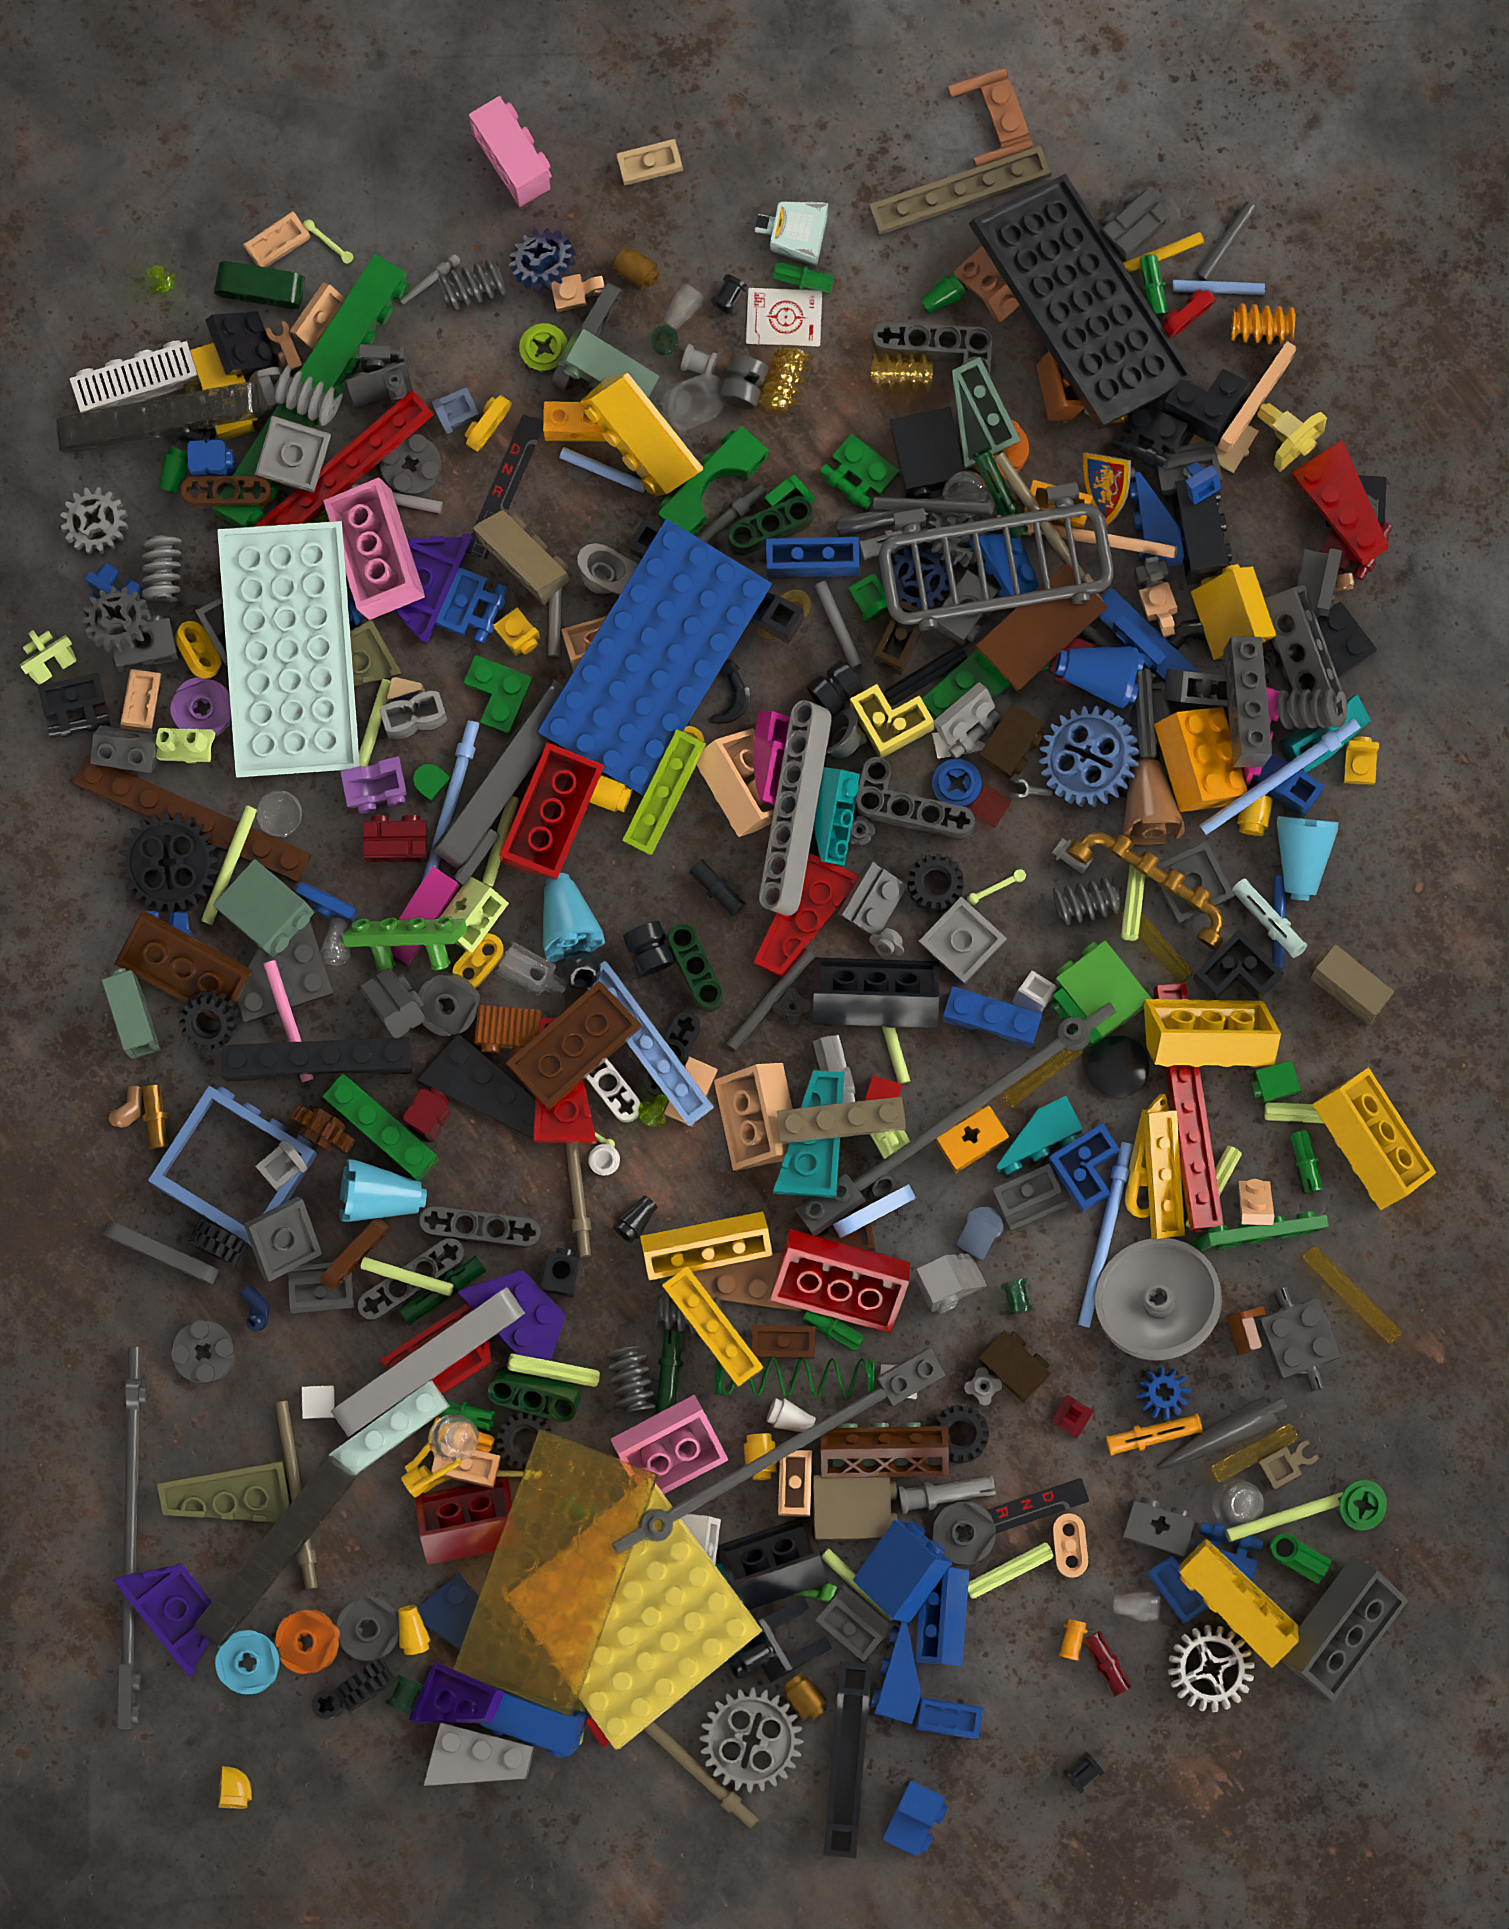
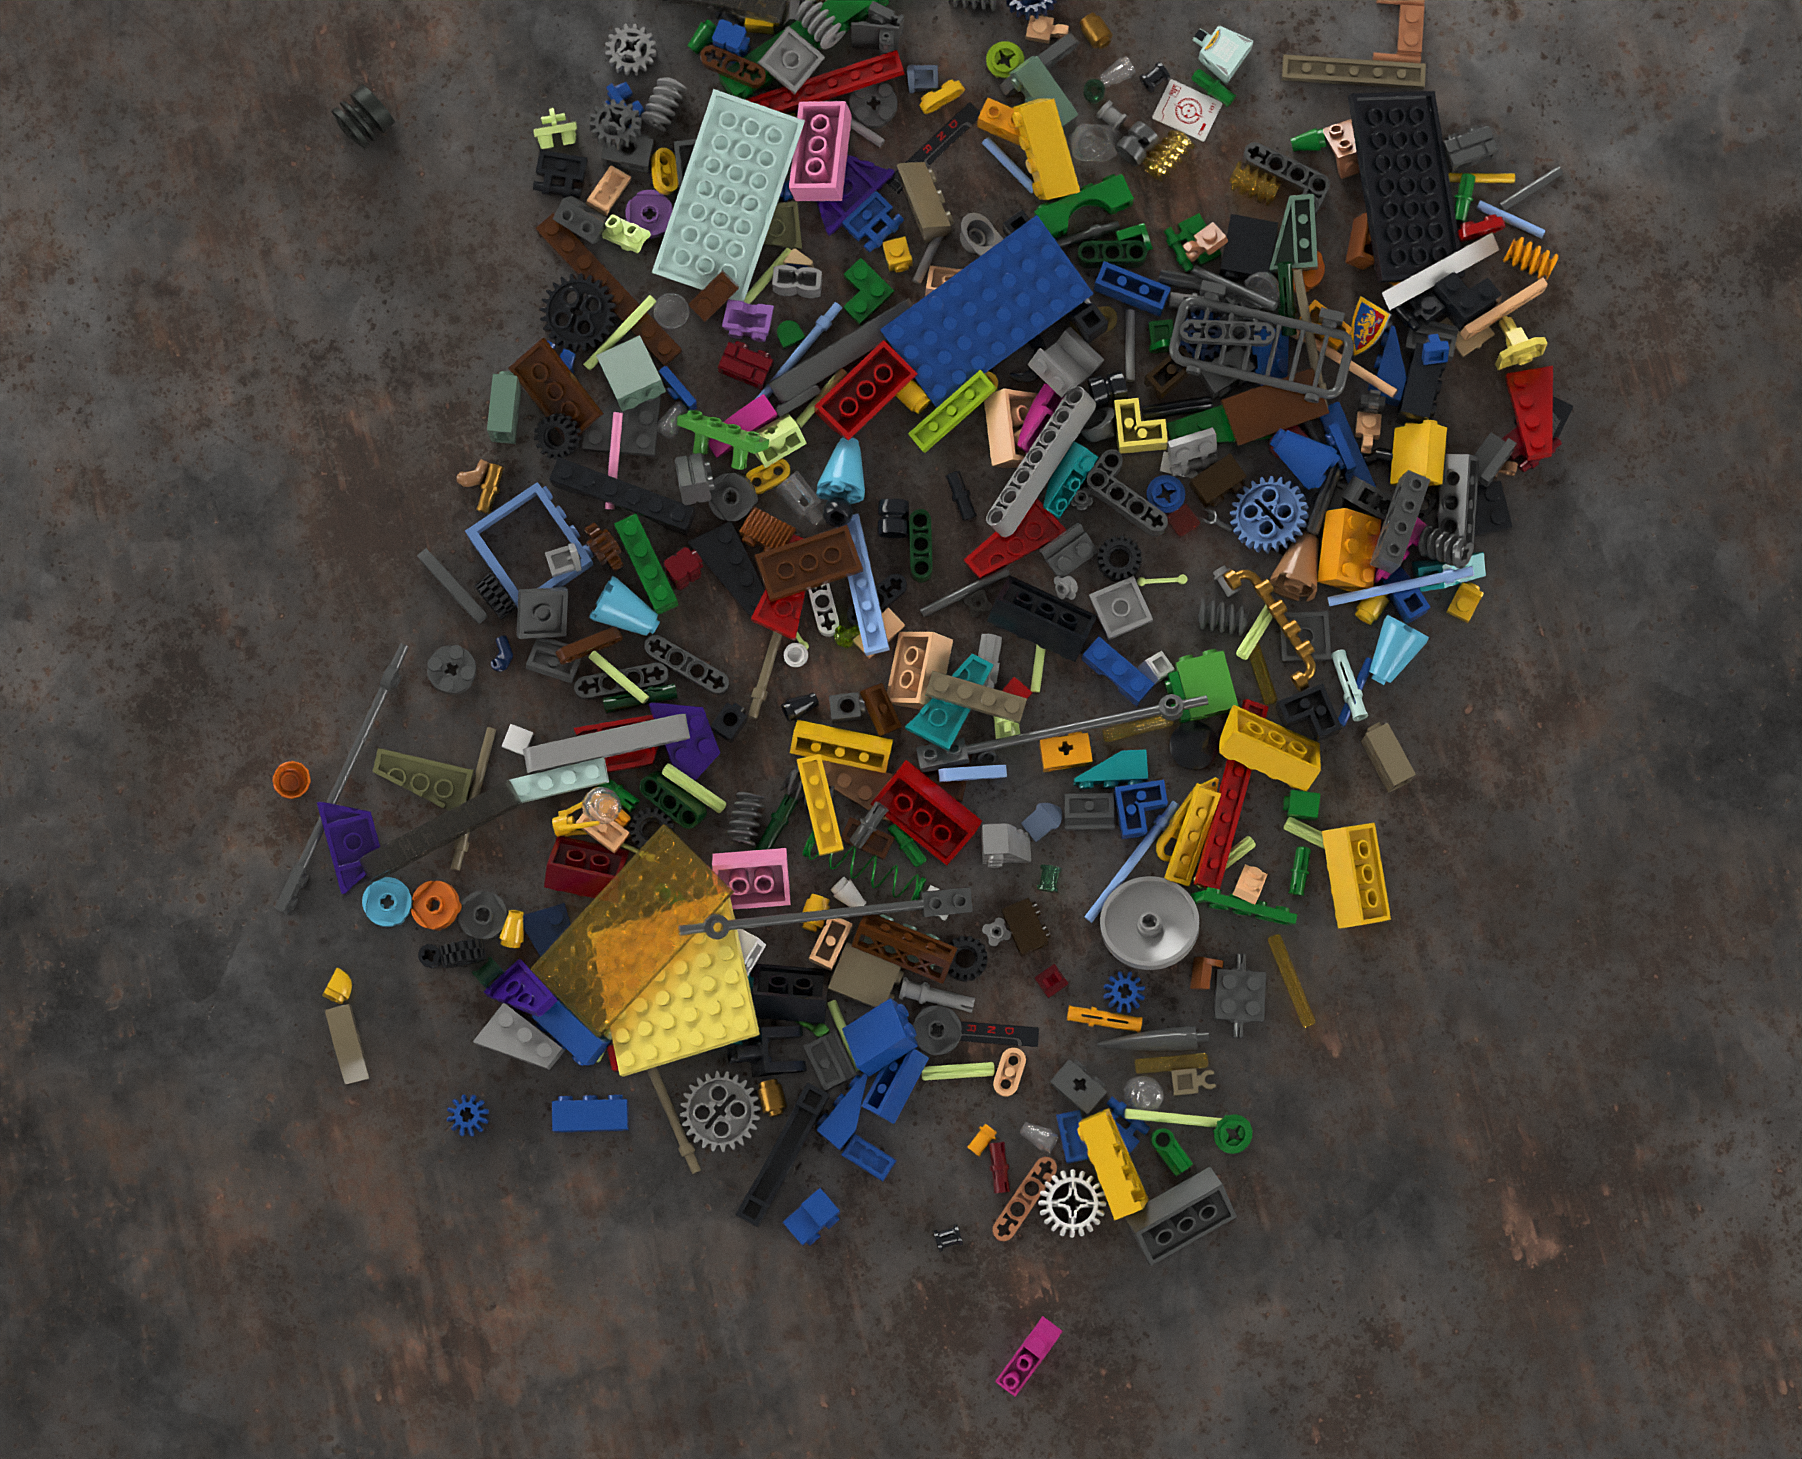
camera: 20 degrees right, 0 degrees up
none -> orange hair [272,761,311,799]
none -> dark tan slope [325,1004,370,1085]
none -> blue gear [447,1094,489,1137]
none -> blue brick [552,1095,629,1133]
none -> reddish brown plate [688,270,739,321]
none -> dark grey brick [829,692,865,724]
none -> dark grey axle [850,801,889,848]
none -> reddish brown plate [860,683,902,737]
none -> nougat beam [992,1157,1057,1242]
none -> dark pink slope [995,1316,1063,1396]
none -> light grey panel [1028,327,1104,398]
none -> dark grey beam [1179,319,1275,347]
none -> nougat plate [1183,222,1228,262]
none -> white sticker [1382,233,1499,310]

